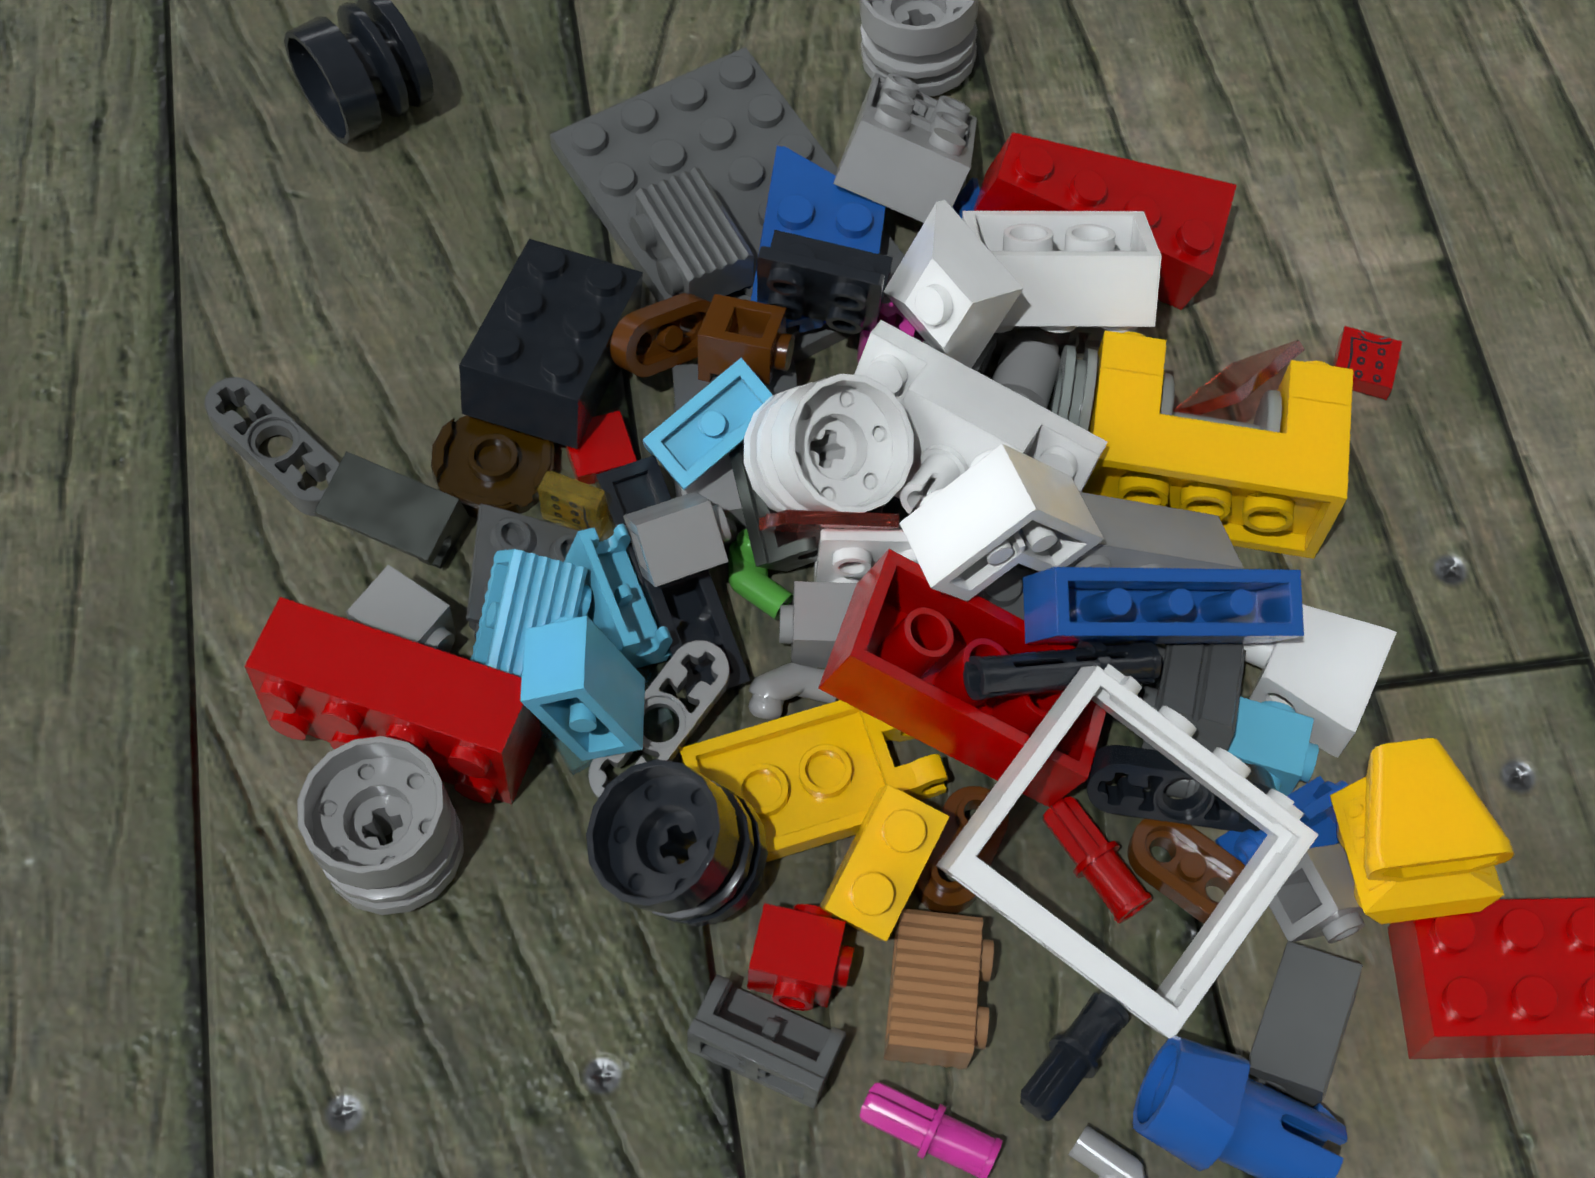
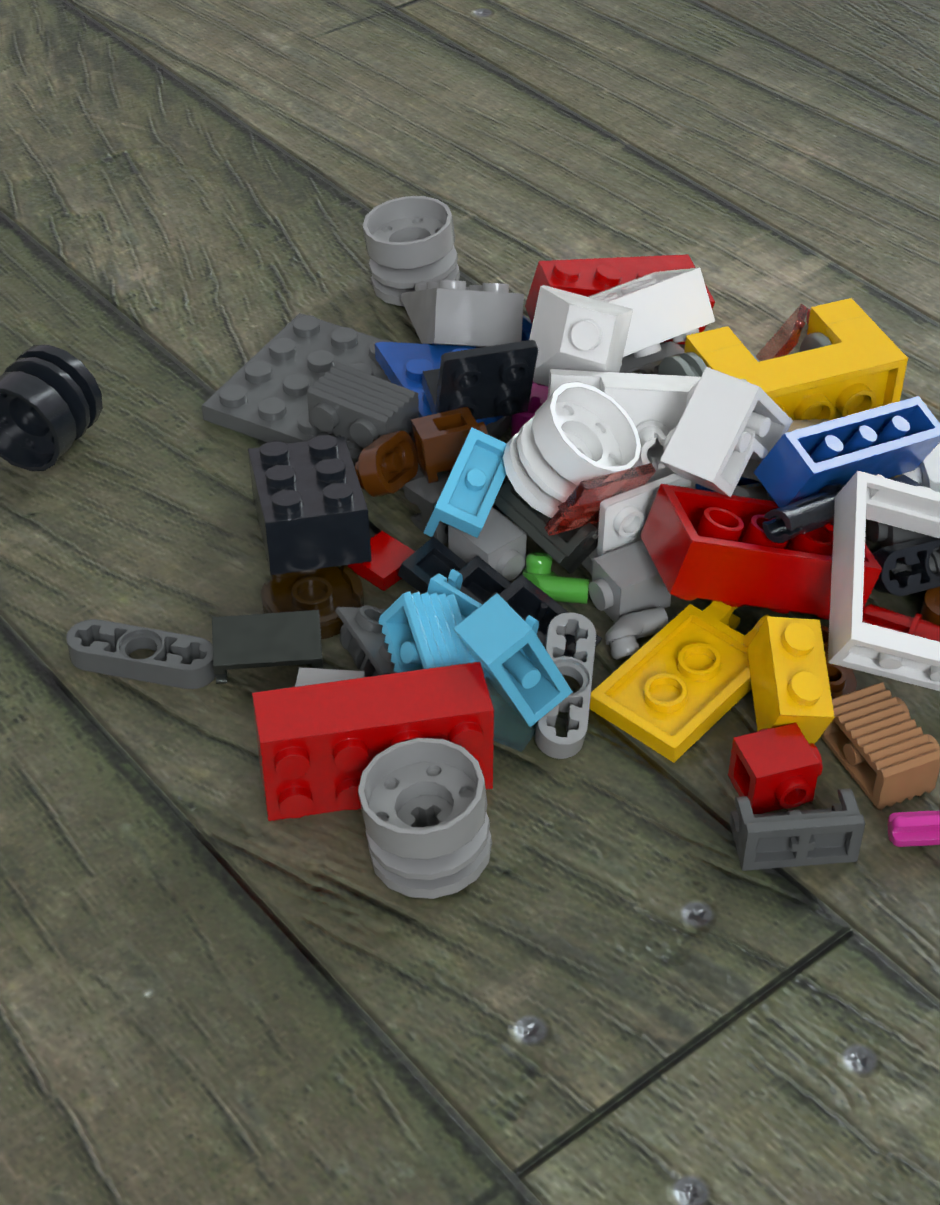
camera: 25 degrees left, 20 degrees down
clear yellow tile [538,471,608,539] -> none
black wheel [586,759,768,927] -> none
light grey brick [623,491,731,587] -> none

